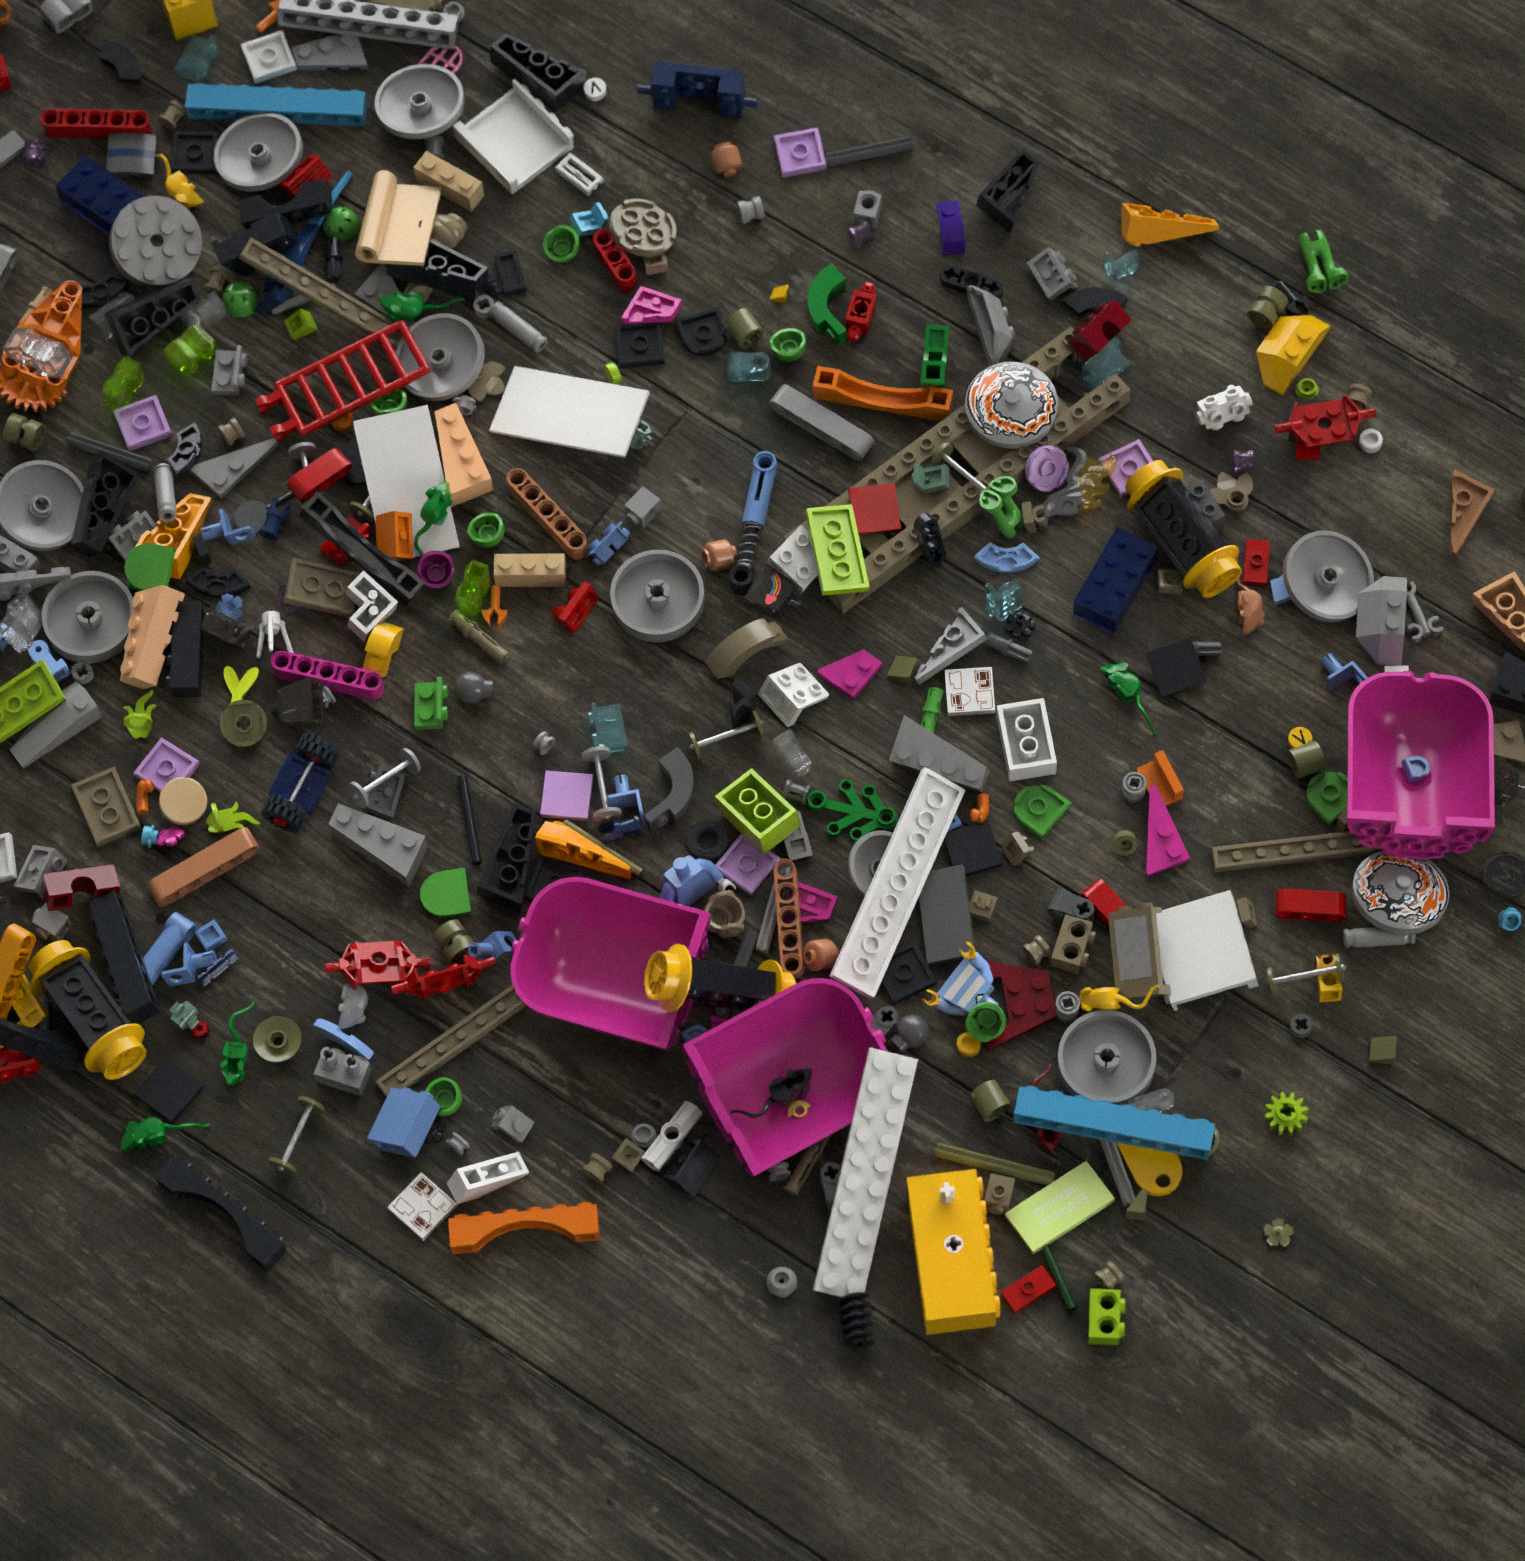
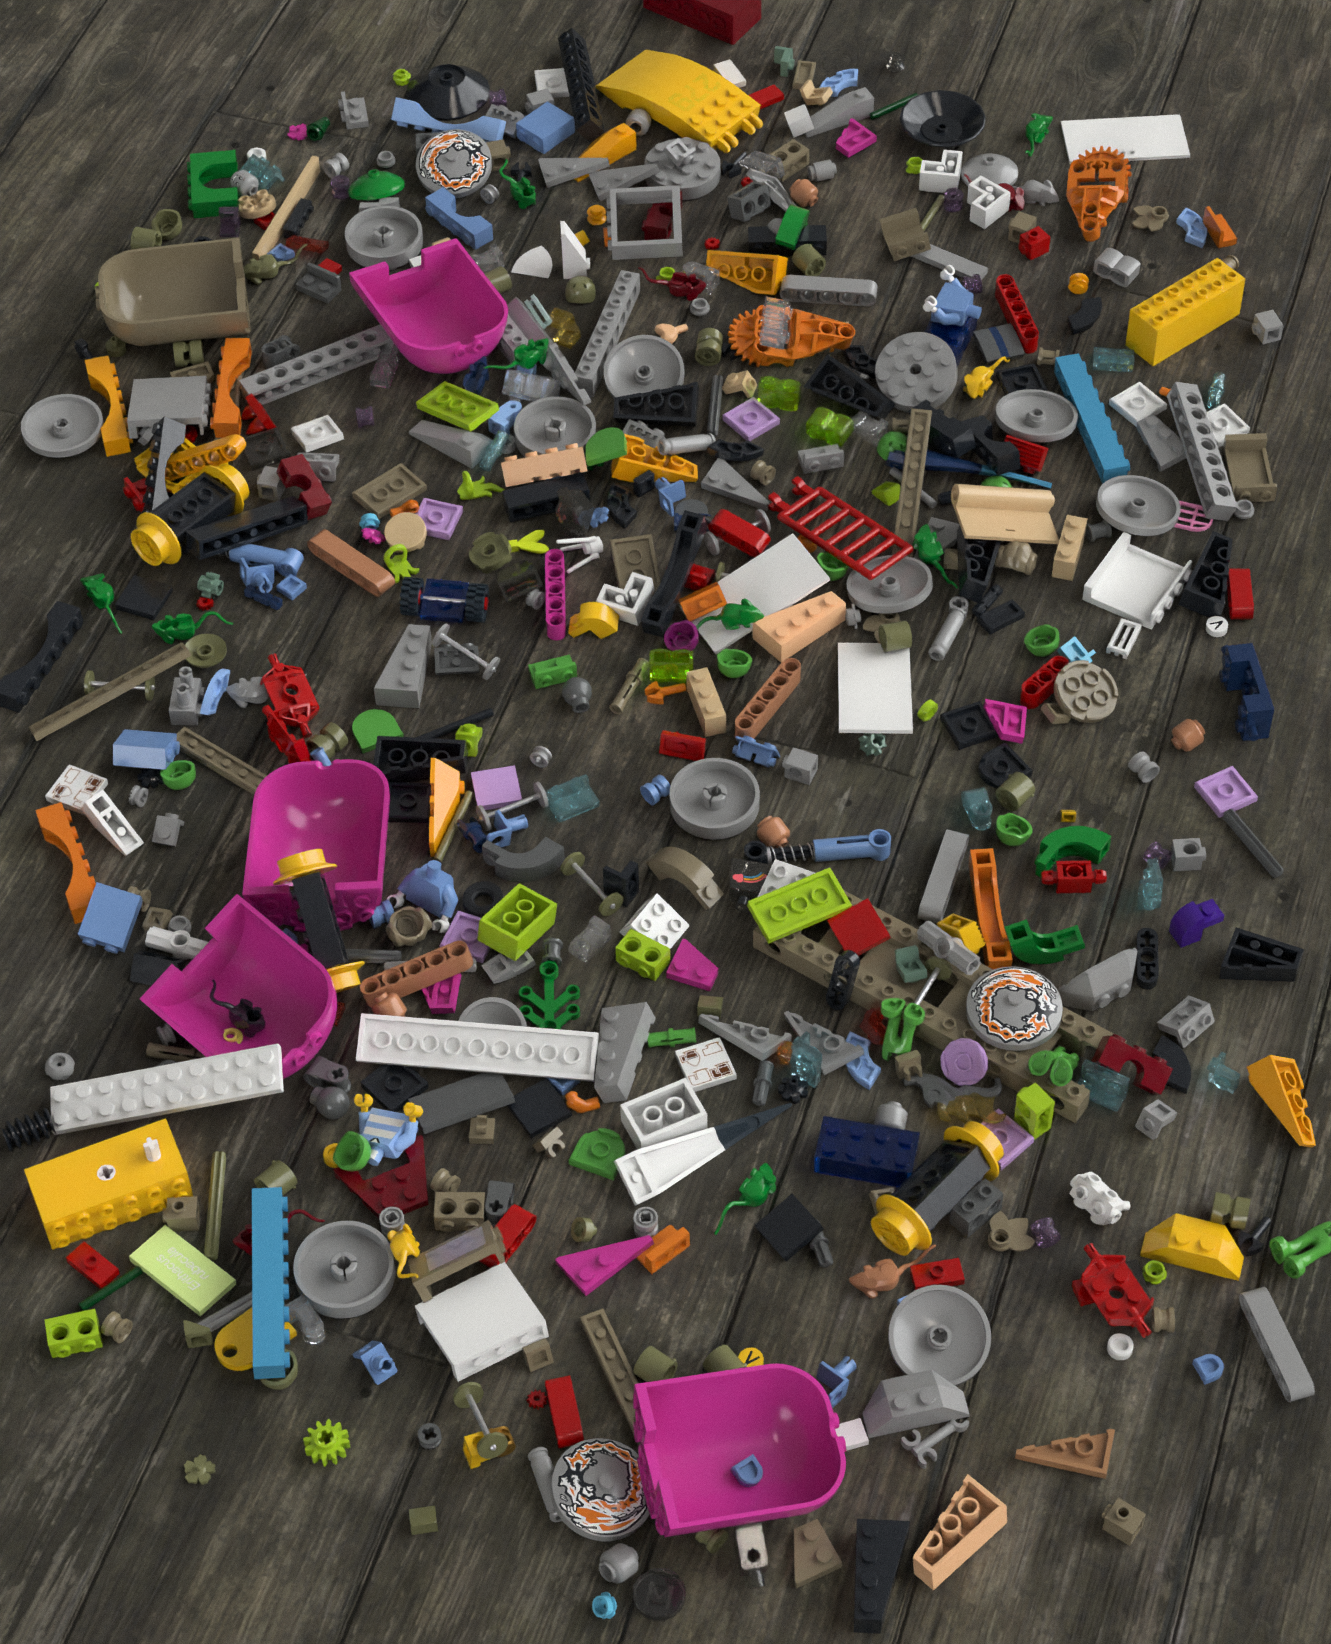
camera: 70 degrees right, 15 degrees down
none -> dark tan tile [28,642,191,741]
none -> medium blue brick [78,882,143,954]
none -> medium blue bracket [352,1341,397,1385]
none -> lime bracket [455,724,482,757]
none -> clear light blue pin [479,430,509,472]
none -> red piece [527,1389,547,1410]
none -> light grey head [599,1543,639,1584]
none -> white plate [614,1103,792,1206]
none -> lime brick [616,929,670,981]
none -> olive piece [633,1346,678,1382]
none -> medium blue wheel [640,775,670,805]
none -> tan bracket [722,370,757,398]
none -> clear orange tile [777,1040,793,1065]
none -> light grey wing [784,1011,864,1075]
none -> clear red bracket [859,1008,887,1045]
none -> light grey head [874,1101,908,1139]
none -> olive piece [879,620,912,652]
none -> light grey piece [917,921,981,975]
none -> medium blue torso [923,265,982,326]
none -> yellow brick [937,914,986,954]
none -> lime brick [1014,1082,1055,1140]
none -> bright green piece [1028,1047,1079,1087]
none -> light orange wheel [1068,273,1089,294]
none -> light grey bracket [1135,1099,1177,1140]
none -> clear light blue bracket [1137,858,1163,910]
none -> medium blue tile [1192,1354,1224,1385]
none -> red beam [1226,568,1254,620]
none -> light grey beam [1239,1287,1315,1402]

